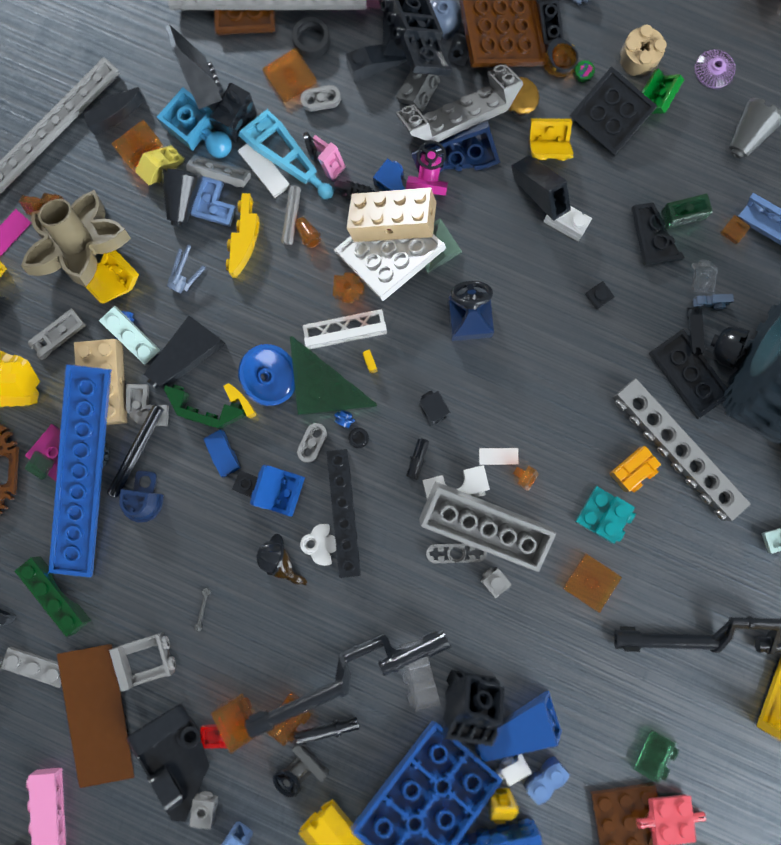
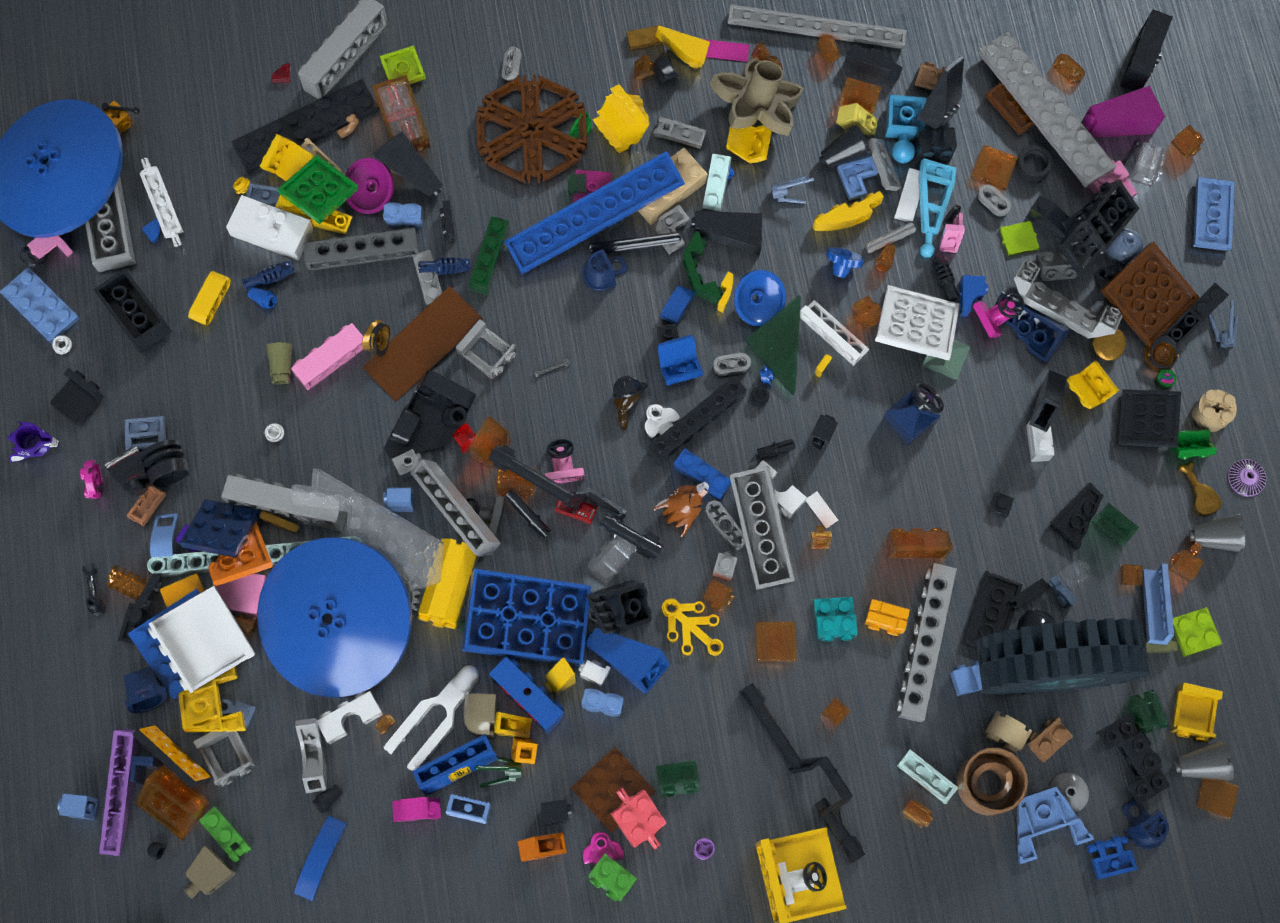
camera: 45 degrees right, 10 degrees down
brick [347,188,436,242] -> none
none -> pearl gold piece [362,320,390,357]
none -> light grey brick [411,459,501,557]
none -> dark blue hinge [418,257,471,275]
none -> bright pink piece [545,439,584,484]
none -> slope [555,500,598,525]
none -> dark orange piece [653,482,709,537]
none -> yellow plant [661,598,723,656]
none -> blue brick [673,448,731,501]
none -> medium lavender wheel [694,838,715,860]
none -> clear orange brick [703,579,734,610]
none -> clear orange brick [817,35,840,63]
none -> clear orange tile [822,698,850,727]
none -> blue plant [826,247,864,278]
none -> clear orange slope [887,528,953,558]
none -> medium nougat bracket [915,62,947,90]
none -> medium blue brick [950,661,982,696]
none -> lime piece [1000,221,1040,256]
none -> clear orange brick [1169,543,1204,581]
none -> pearl gold piece [1179,462,1222,516]

